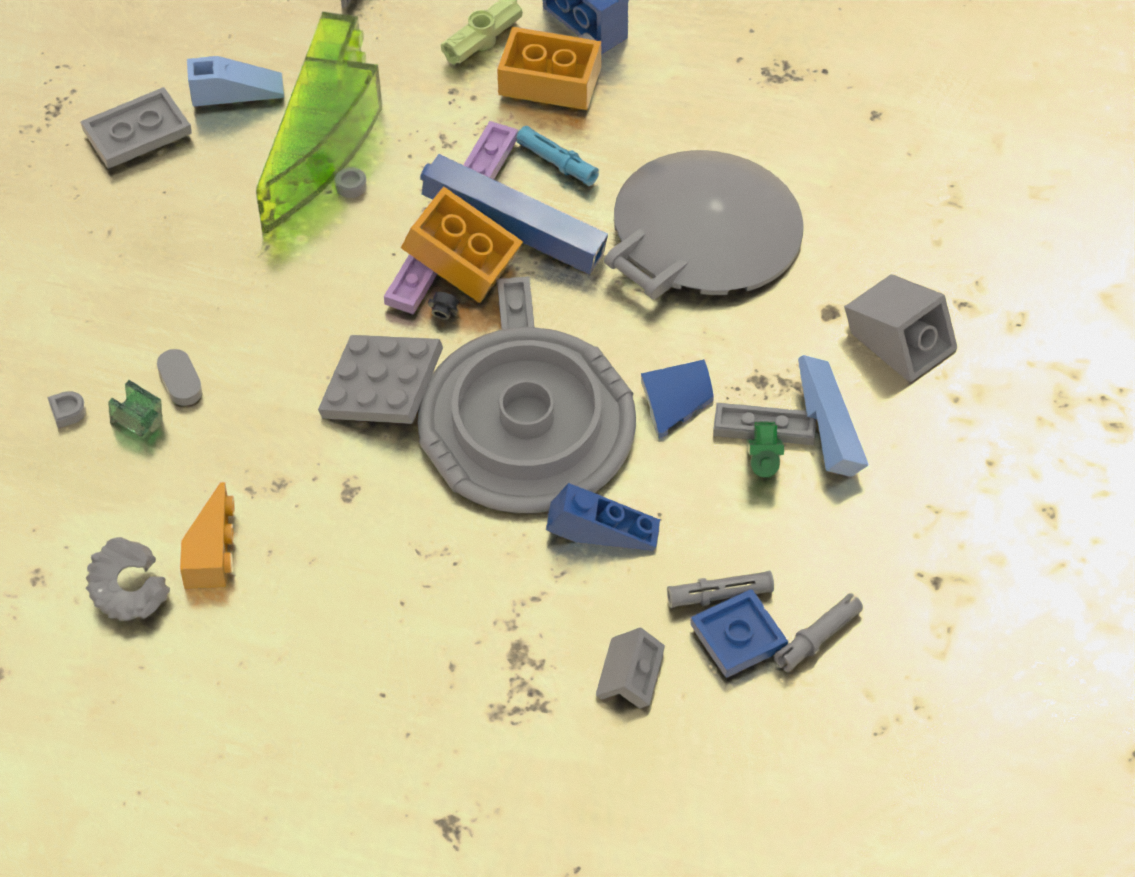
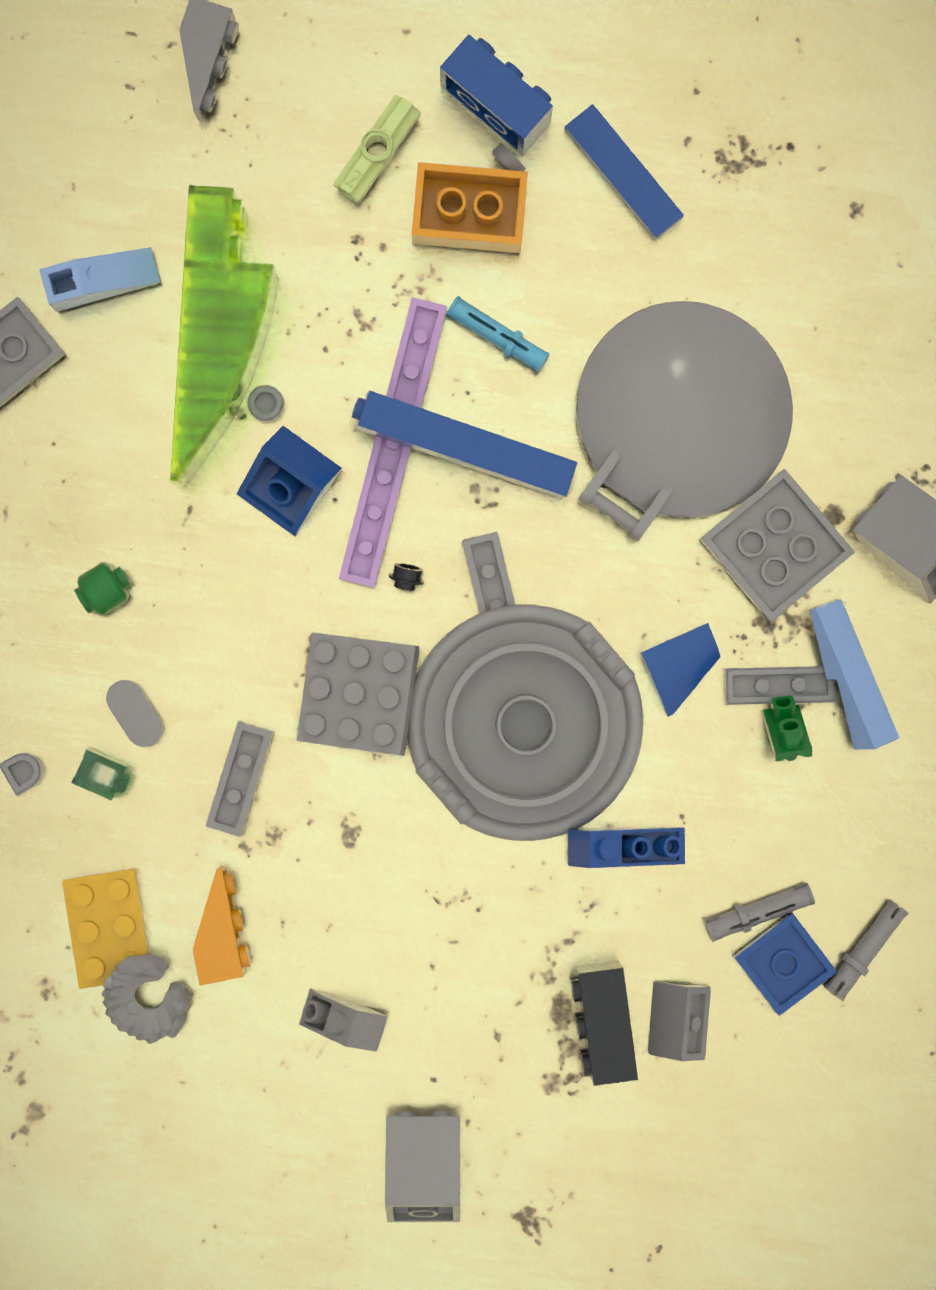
camera: 10 degrees left, 35 degrees up
light orange brick [401,186,523,303] -> none
none -> yellow plate [62,868,150,989]
none -> green head [74,562,131,616]
none -> light grey plate [205,721,274,837]
none -> blue slope [236,426,342,536]
none -> light grey slope [299,990,388,1052]
none -> light grey slope [385,1111,460,1222]
none -> blue tile [564,104,684,240]
none -> black brick [570,960,638,1086]
none -> light grey plate [700,468,855,623]

